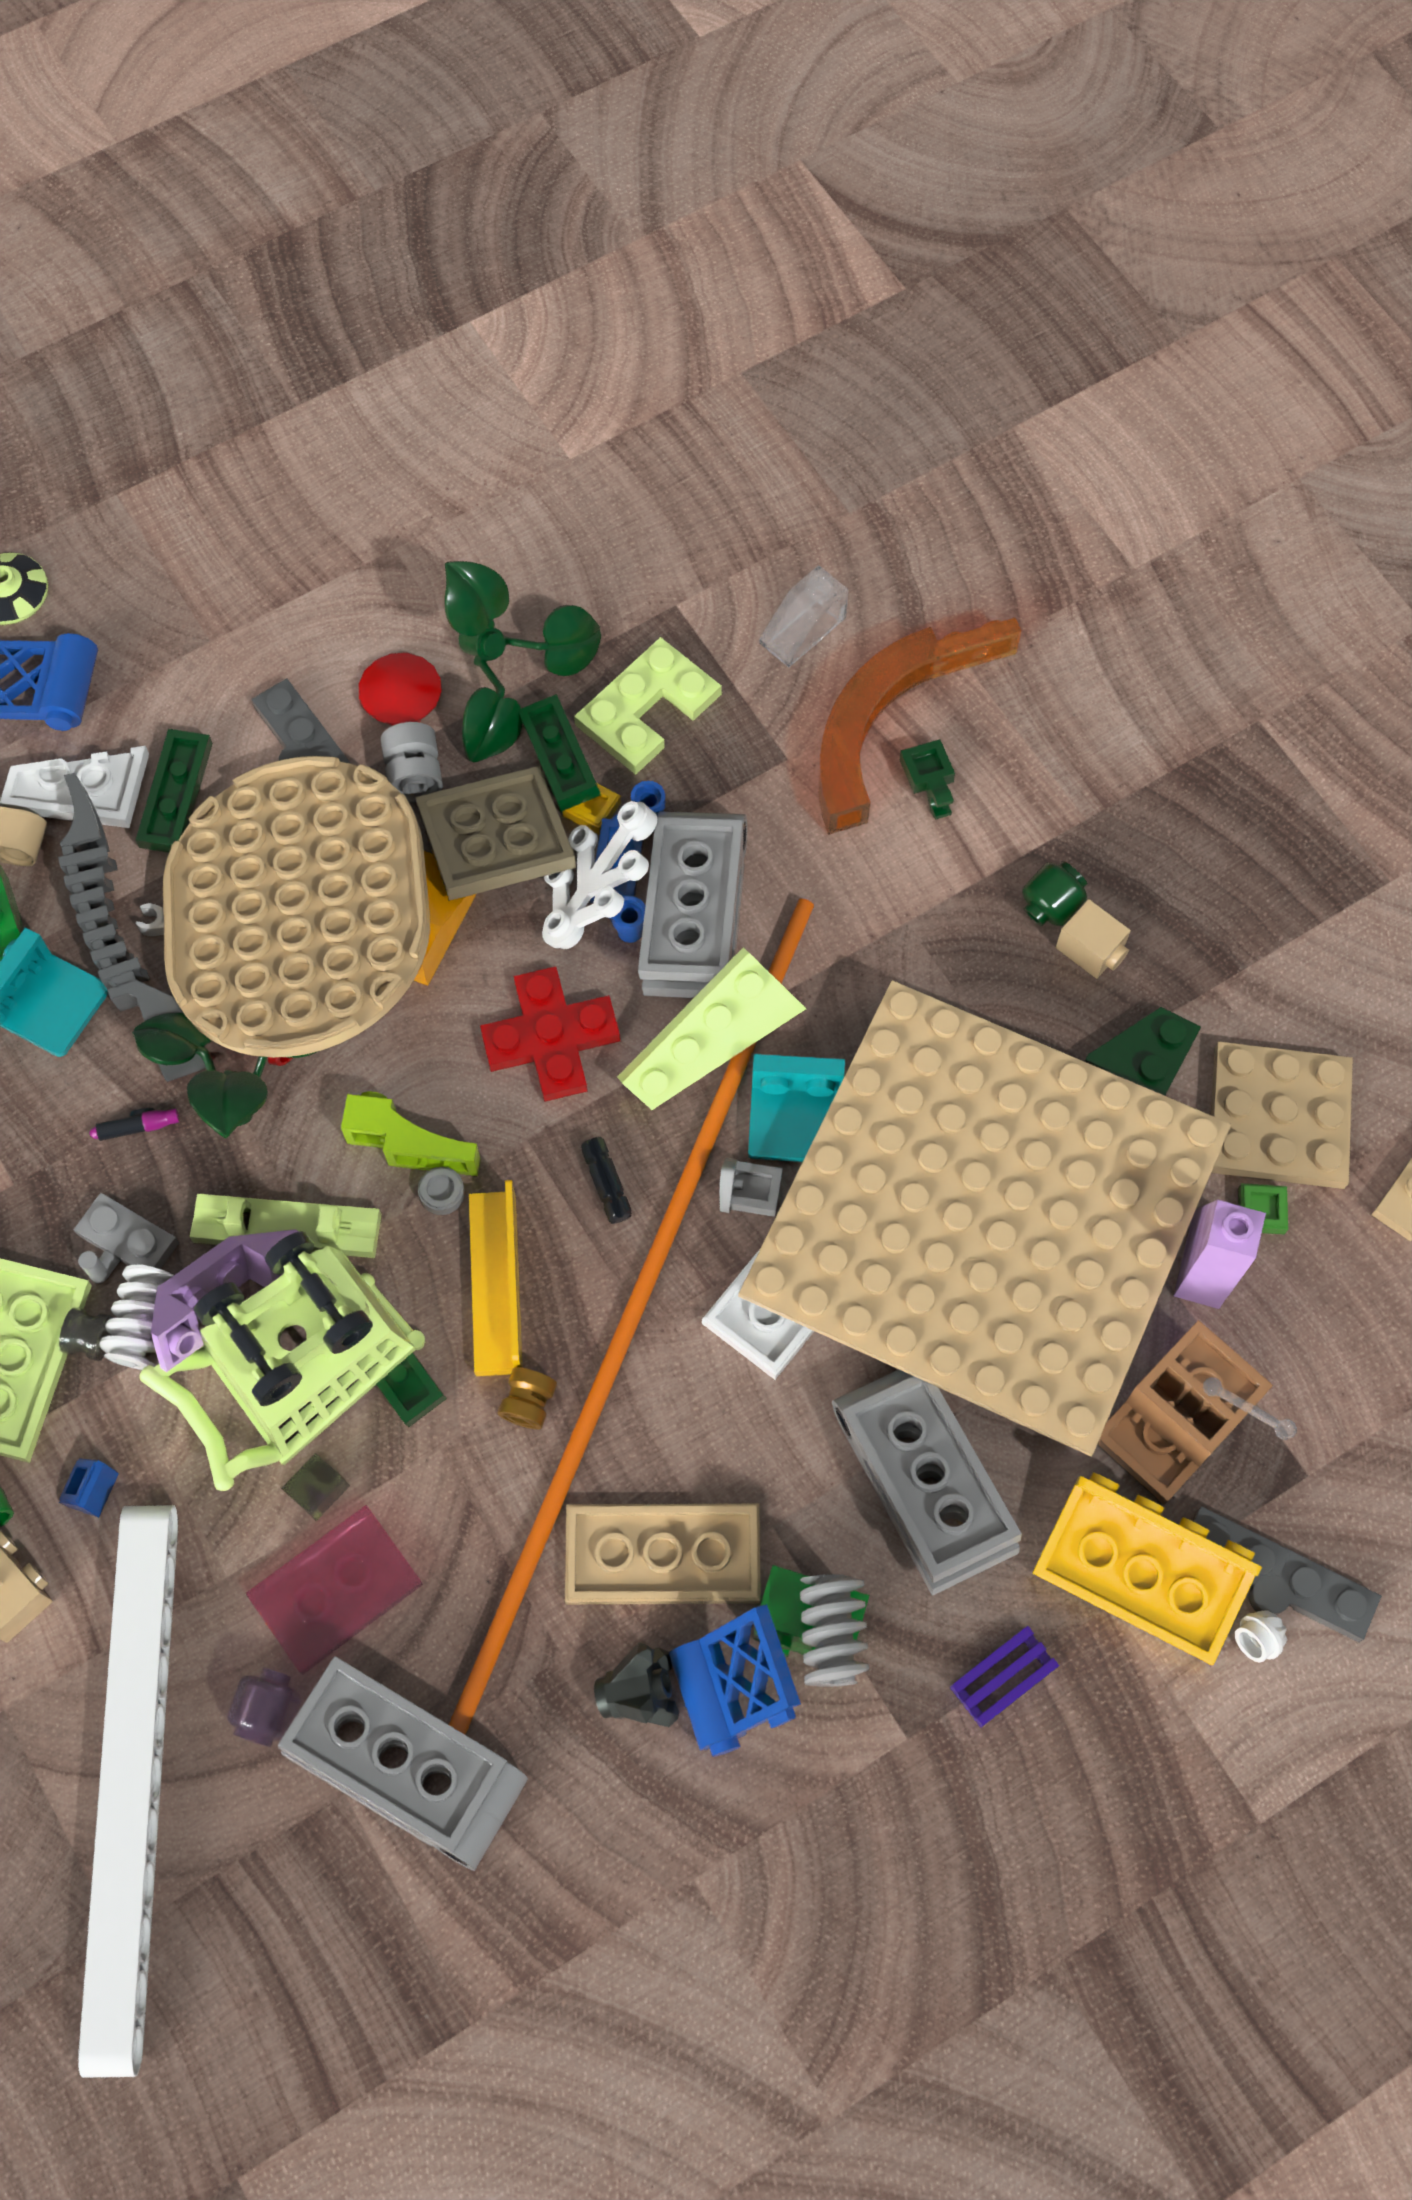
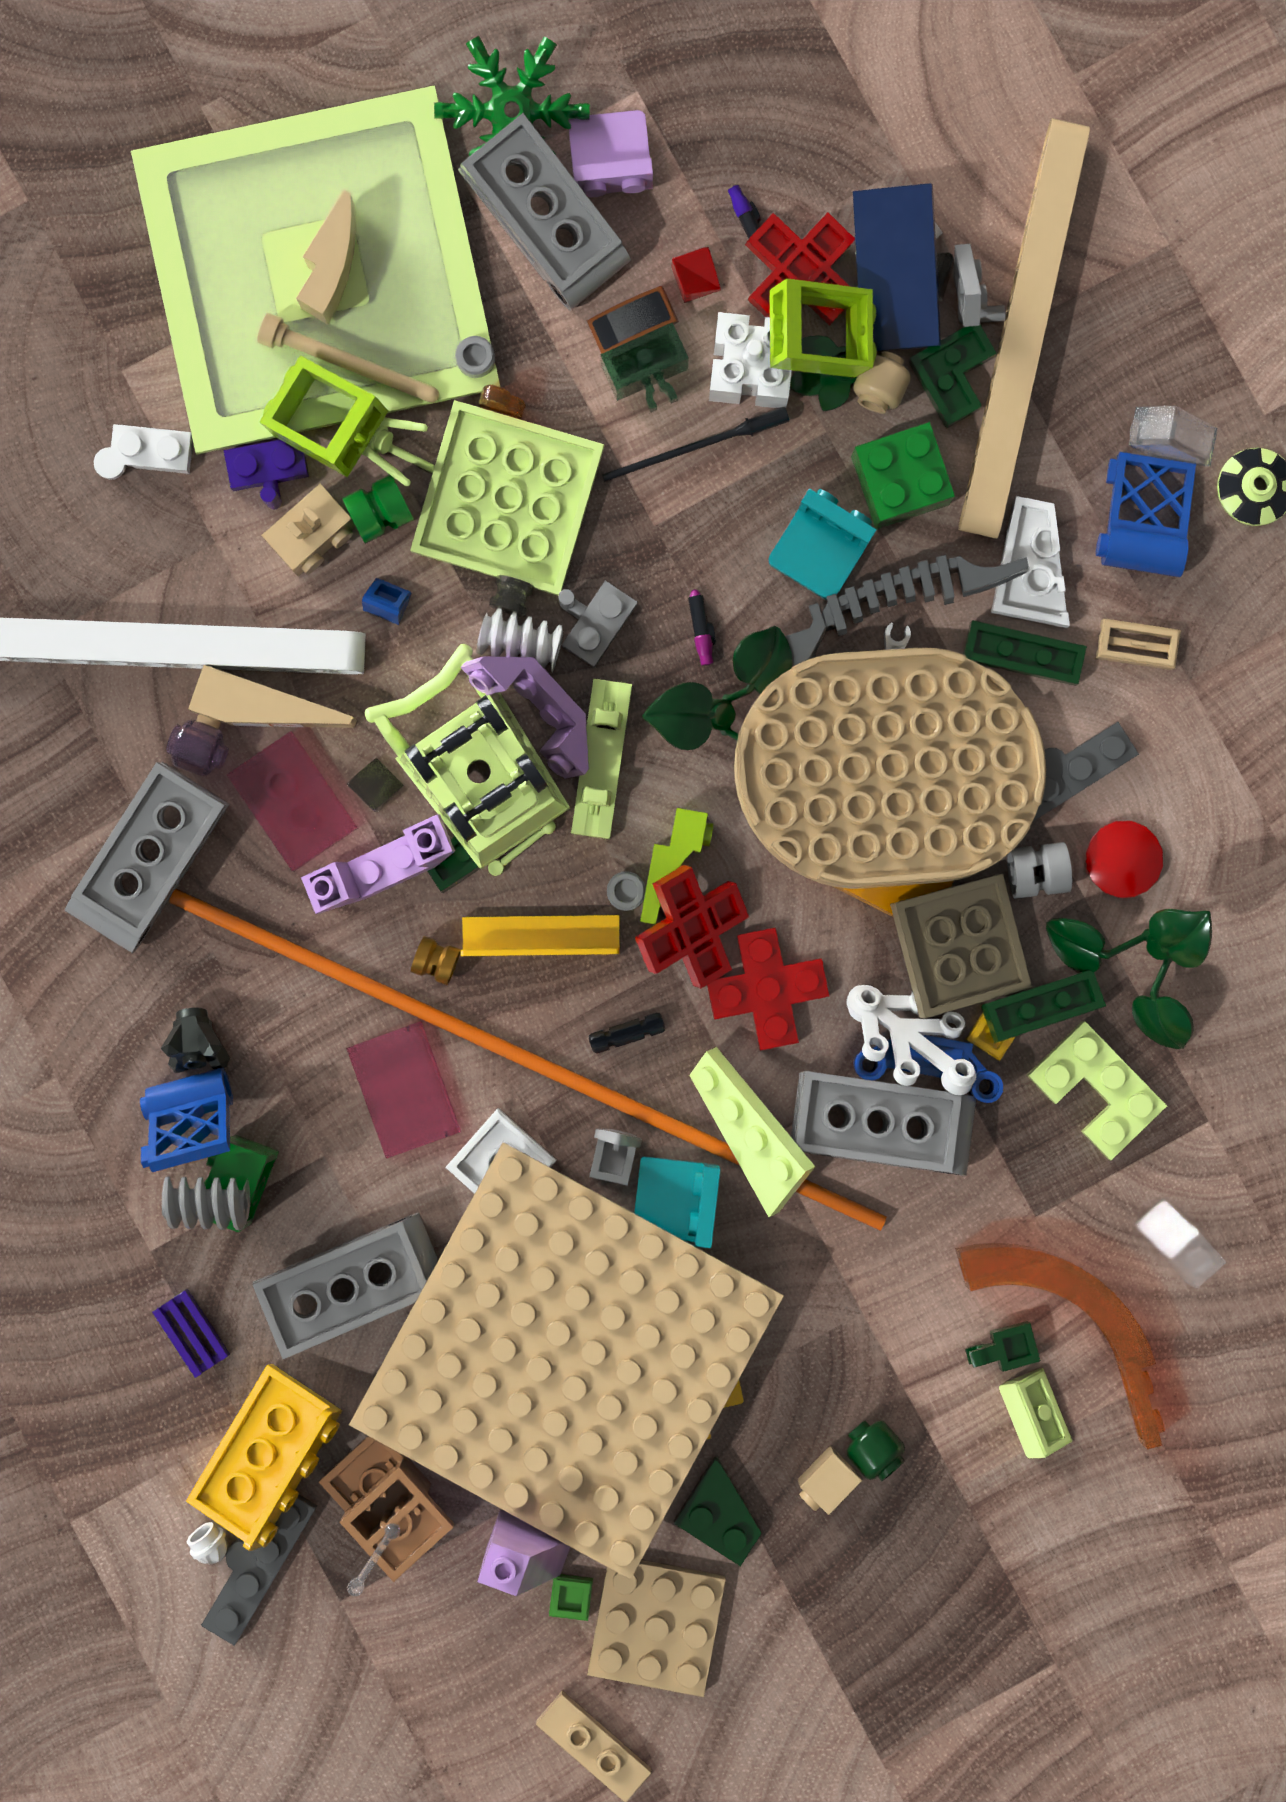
camera: 90 degrees right, 20 degrees up
tan tile [565,1503,761,1605] -> none
none -> tan slope [188,665,357,729]
none -> lavender slope [301,814,455,914]
none -> clear pink piece [346,1021,461,1159]
none -> red plate [635,865,749,989]
none -> yellowish green slope [999,1368,1072,1458]
none -> tan tile [1095,618,1181,670]

